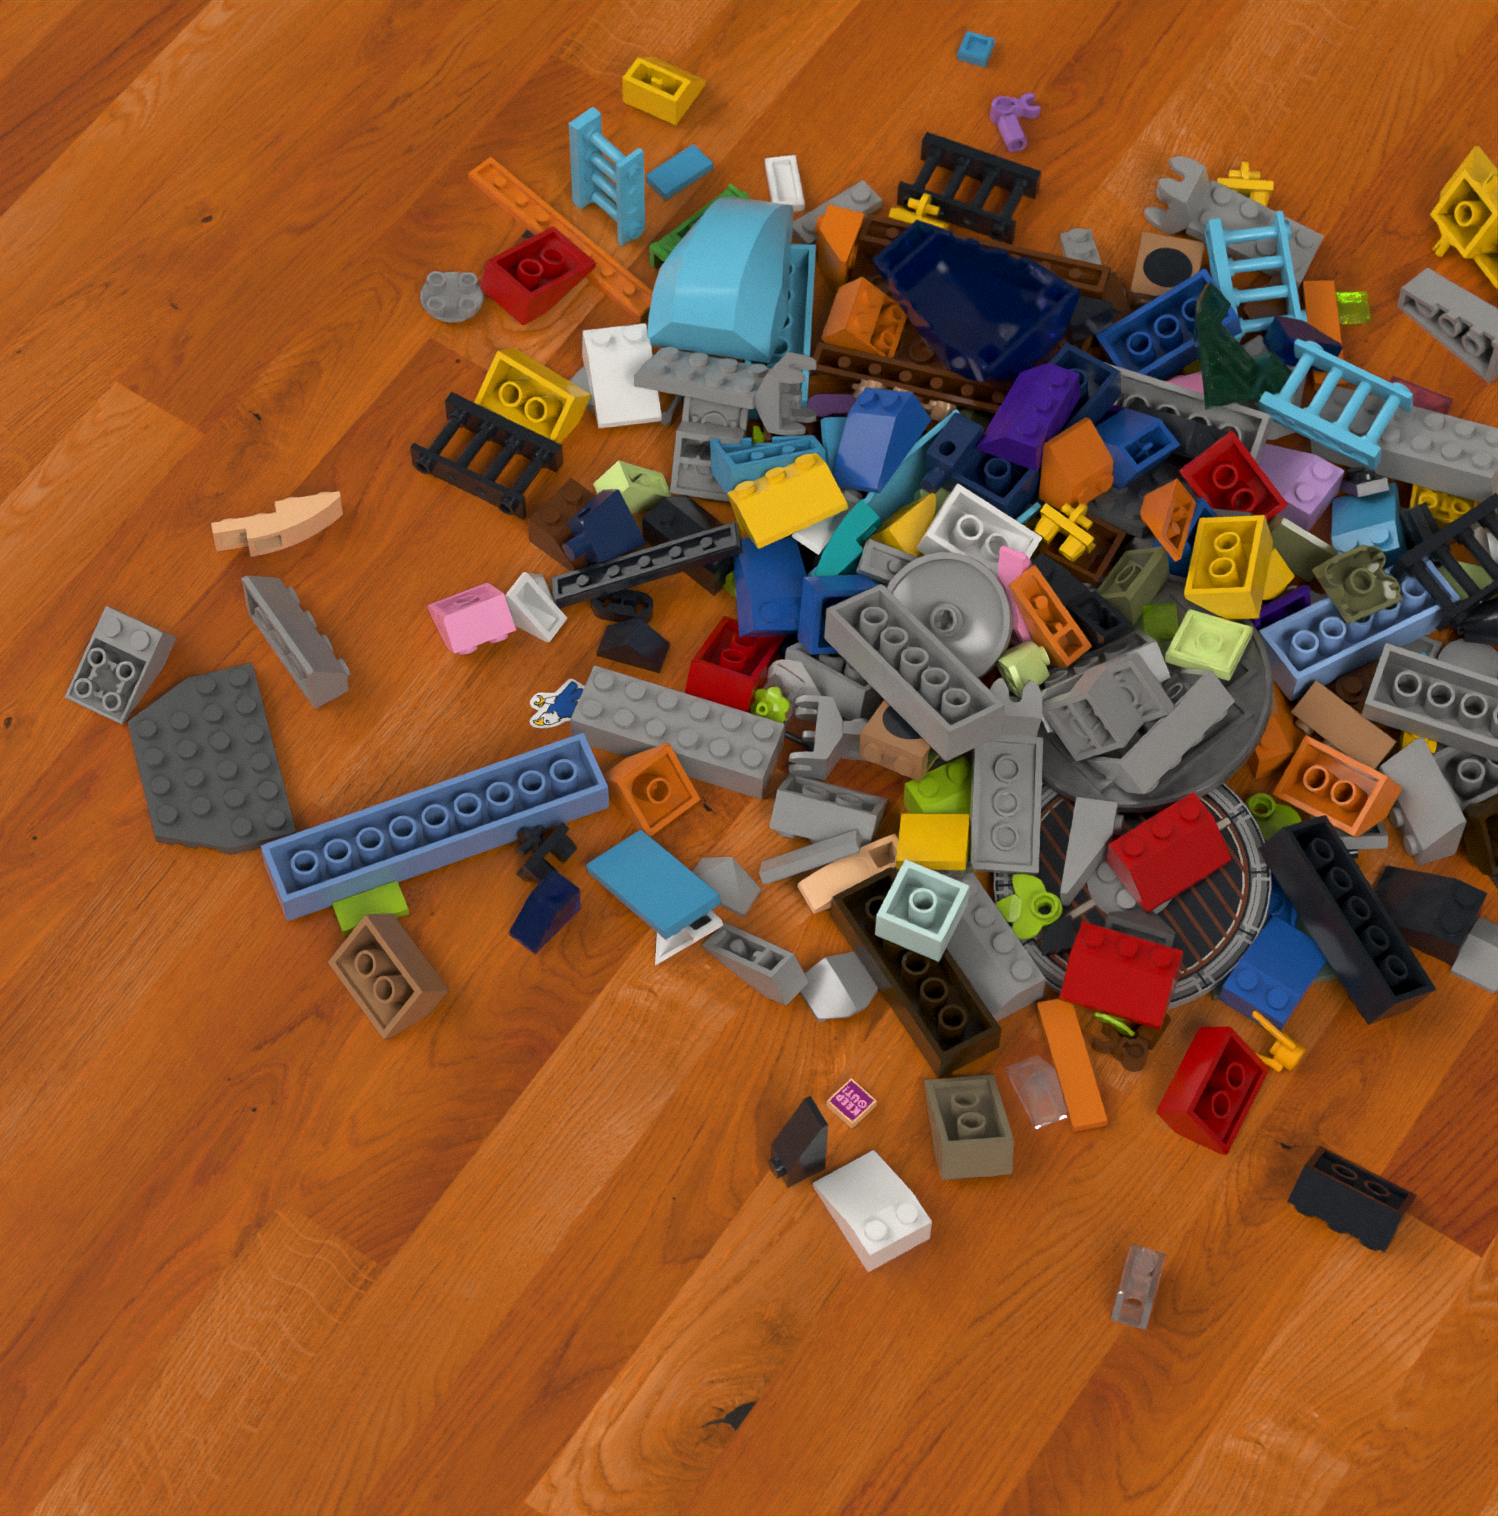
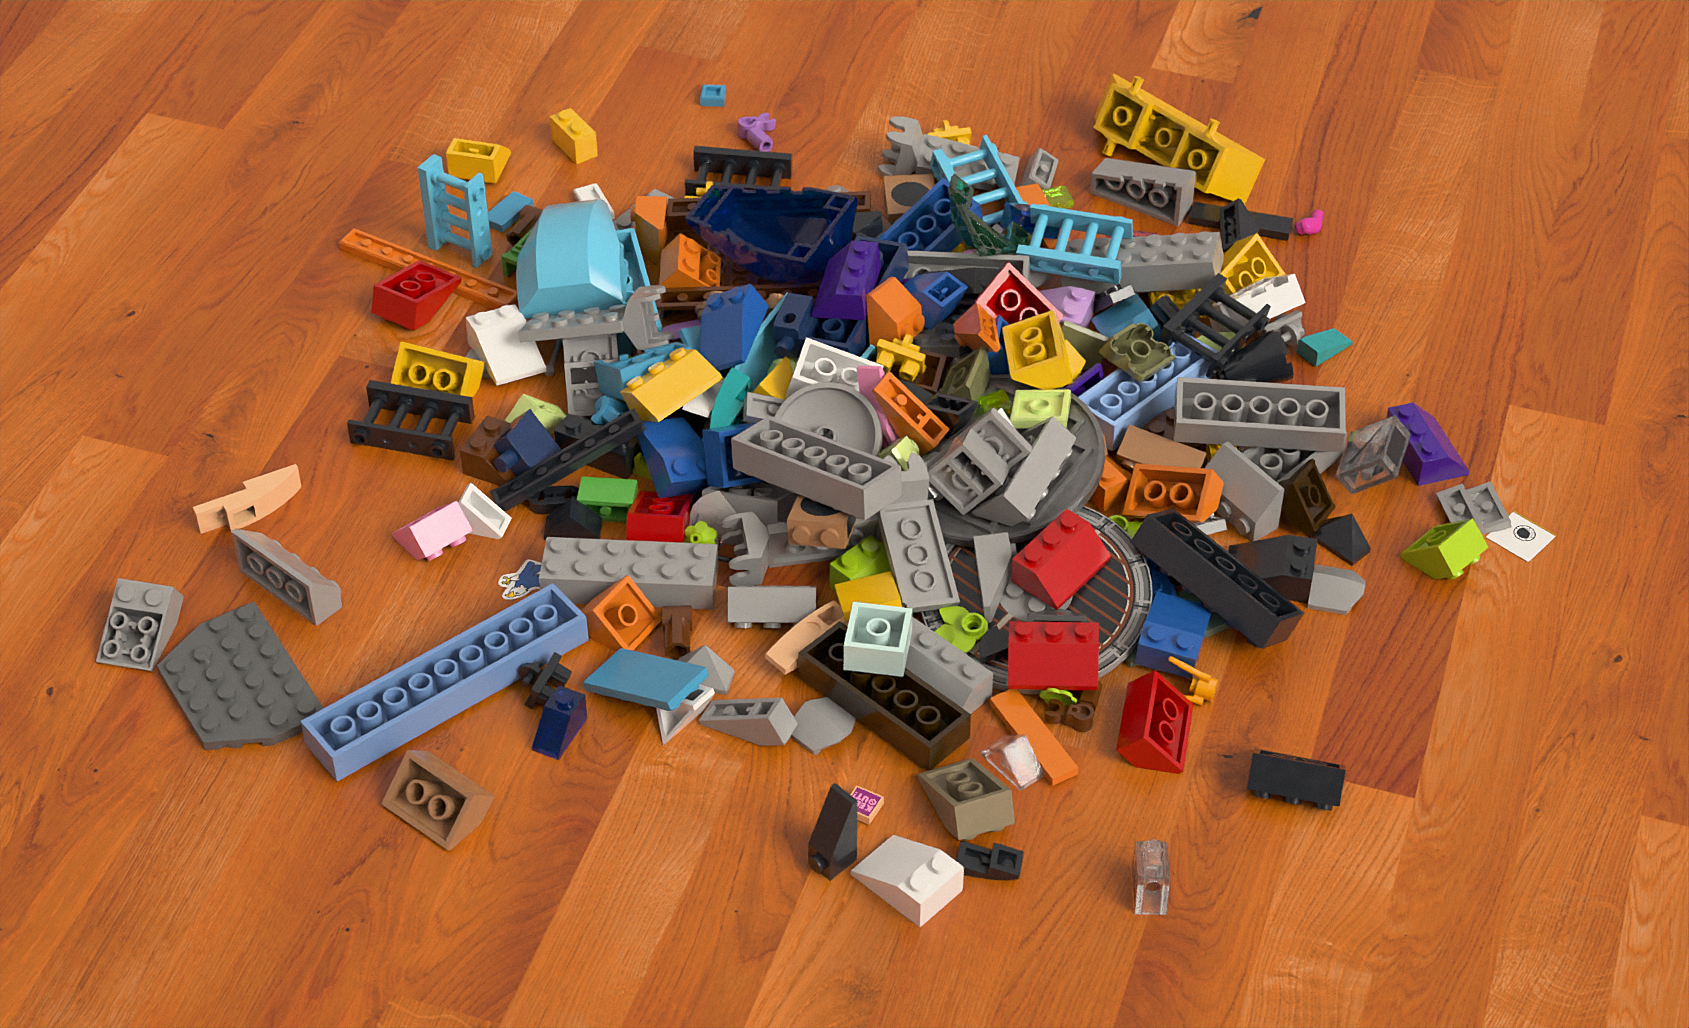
camera: 15 degrees left, 15 degrees down
lime tile [332,880,409,937] -> none
light grey dish [420,271,484,323] -> none
light grey tile [759,829,862,885] -> none
none -> reddish brown piece [506,205,543,247]
none -> yellow brick [550,108,598,164]
none -> bright green brick [577,476,638,523]
none -> dark azure hips [591,395,630,425]
none -> reddish brown piece [662,605,692,660]
none -> black slope [955,841,1024,880]
none -> light grey slope [1020,147,1059,192]

